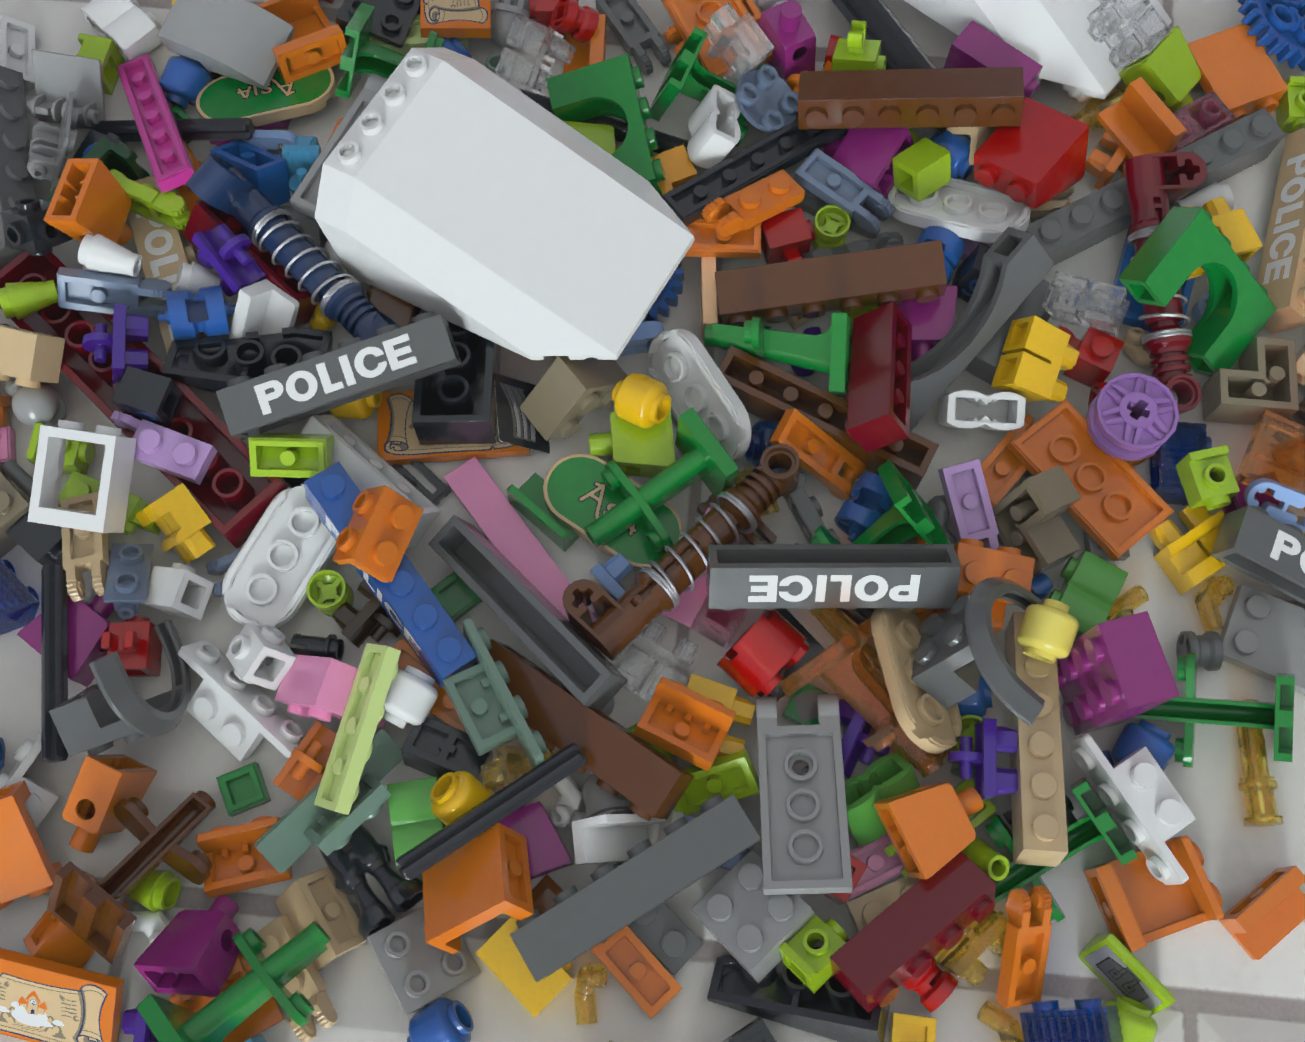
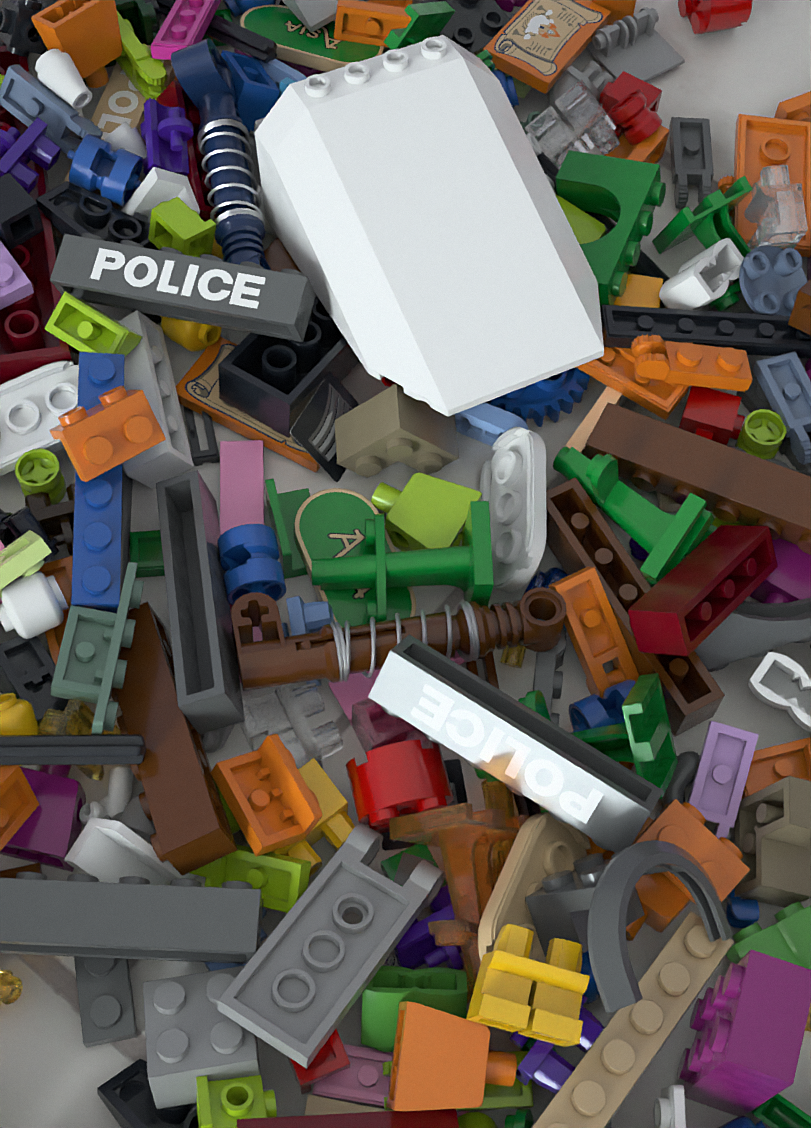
camera: 30 degrees right, 10 degrees down
orange plate [591,926,683,1019] -> none
yellow head [612,373,672,429] -> none
light yellow head [1017,598,1079,664] -> none
none -> black pin [3,506,59,563]
none -> lime brick [148,196,216,258]
none -> blue wheel [217,524,287,605]
none -> yellow hips [466,924,590,1047]

